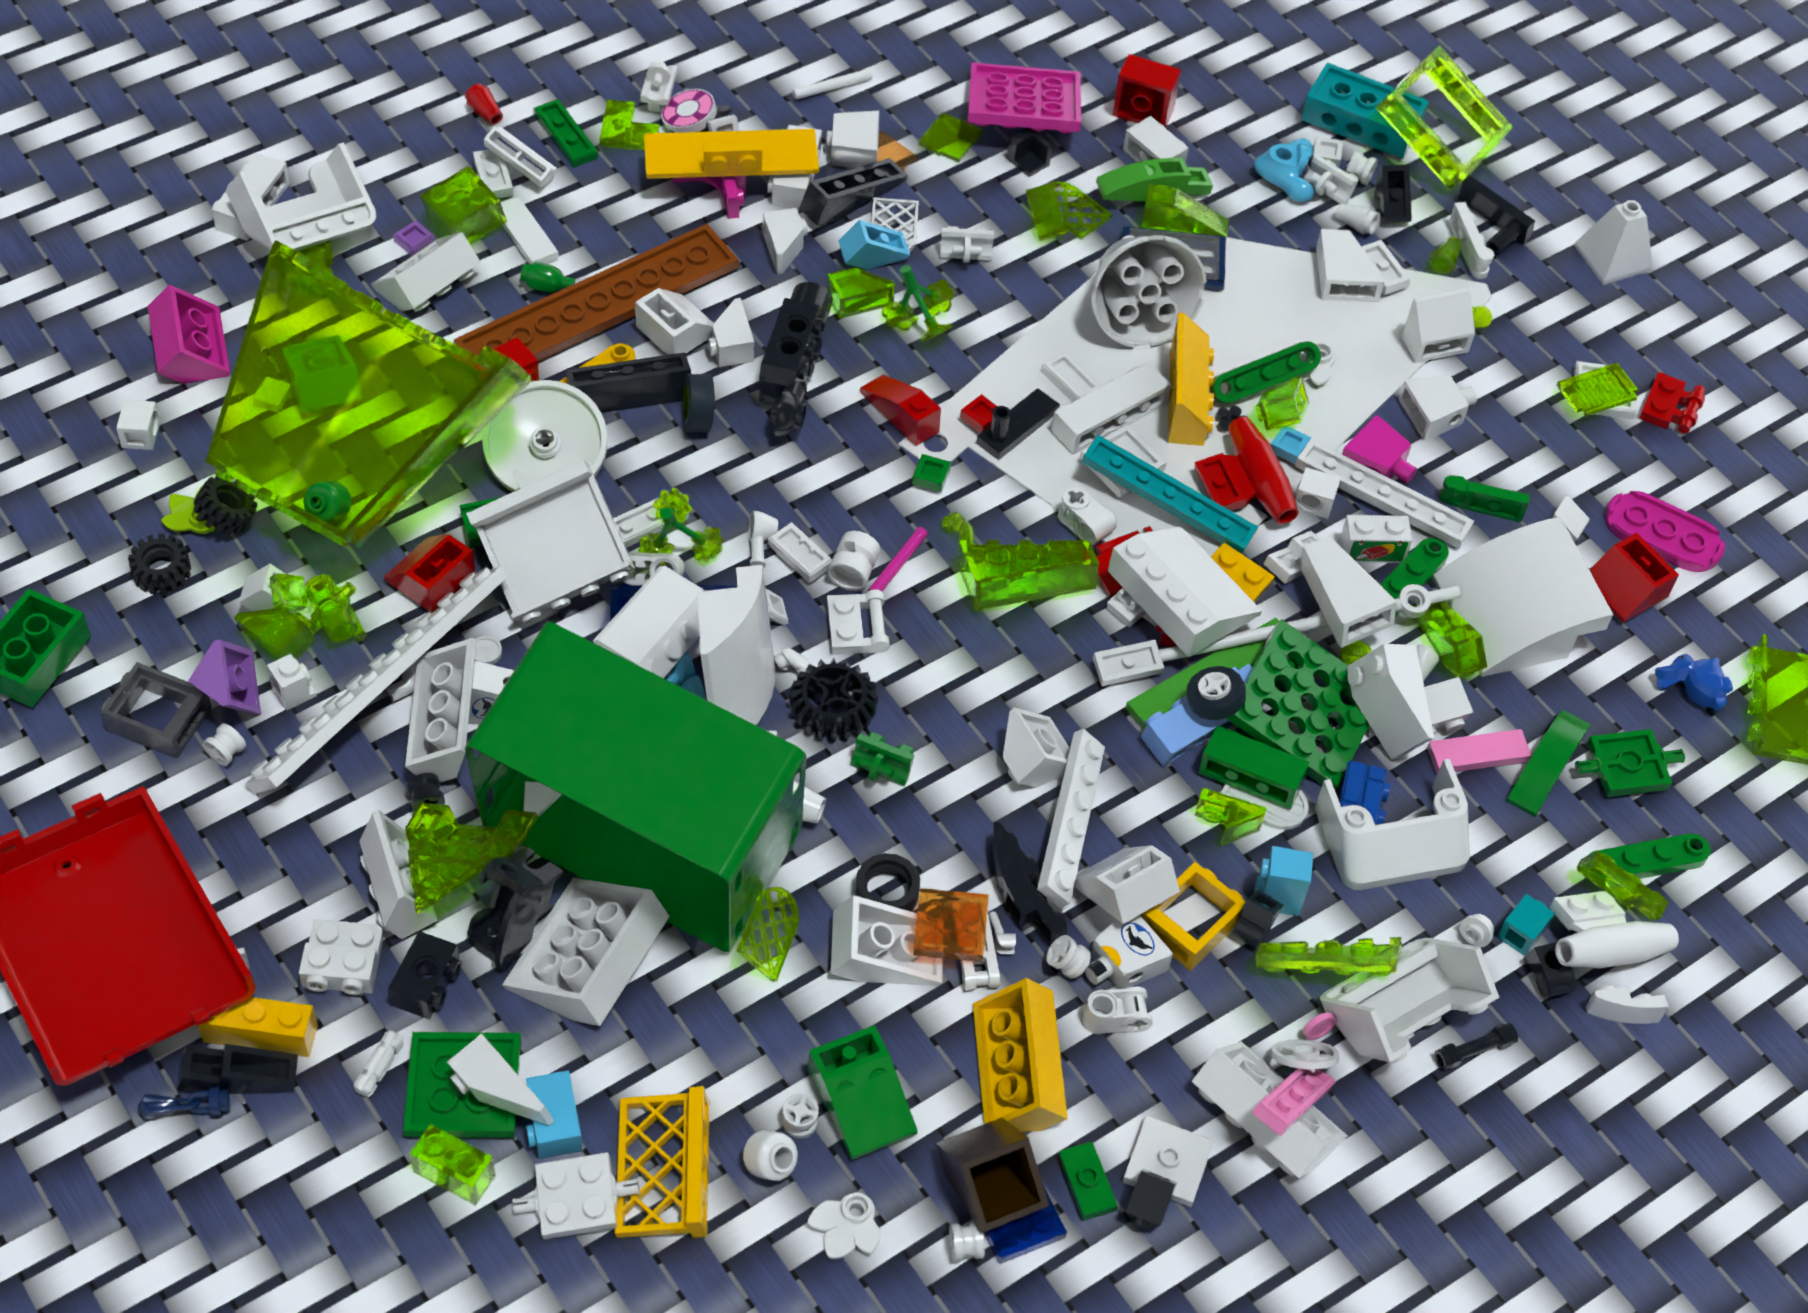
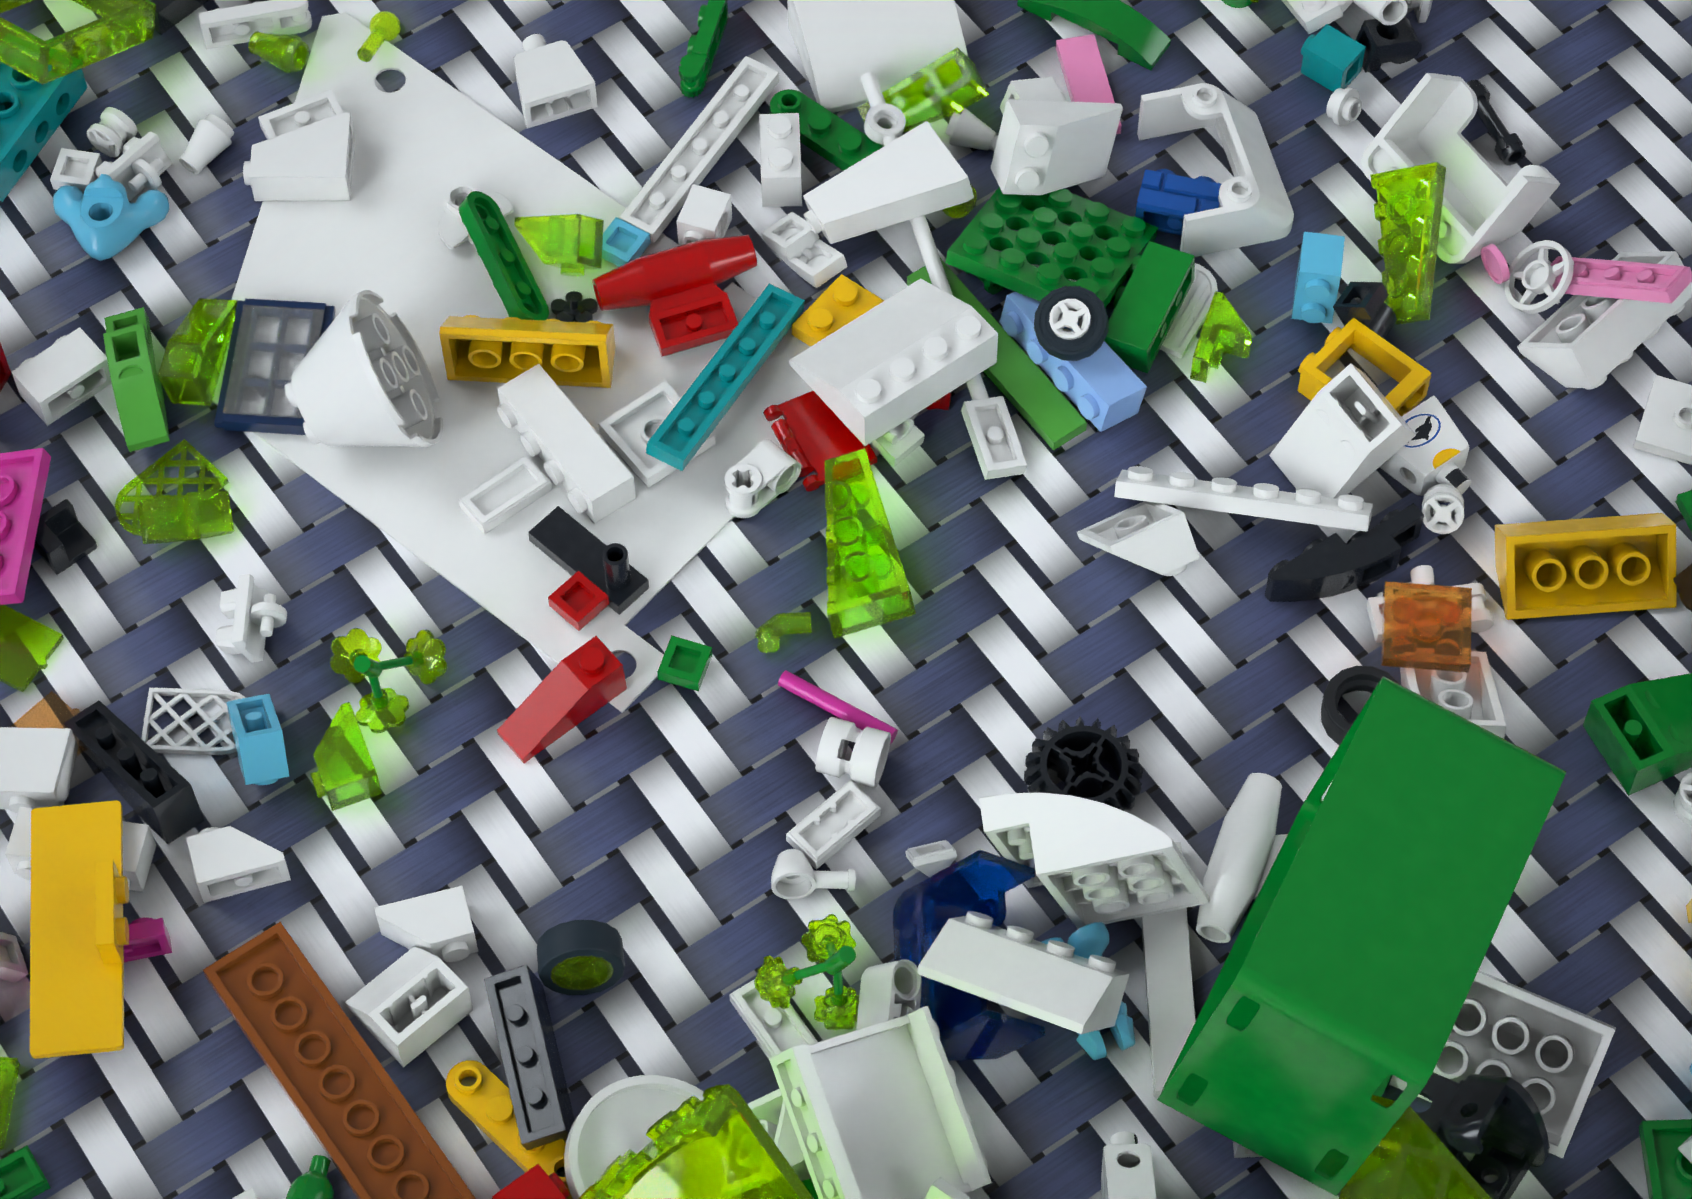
camera: 85 degrees left, 5 degrees up
black brick [759,282,833,437] -> none
white plate [827,590,890,655] -> none
green hips [850,732,915,786] -> none
white piece [1082,987,1153,1034] -> none
dark pink torso [1342,415,1417,483] -> none
black slope [1374,165,1412,224] -> none
white slope [1402,287,1475,363] -> none

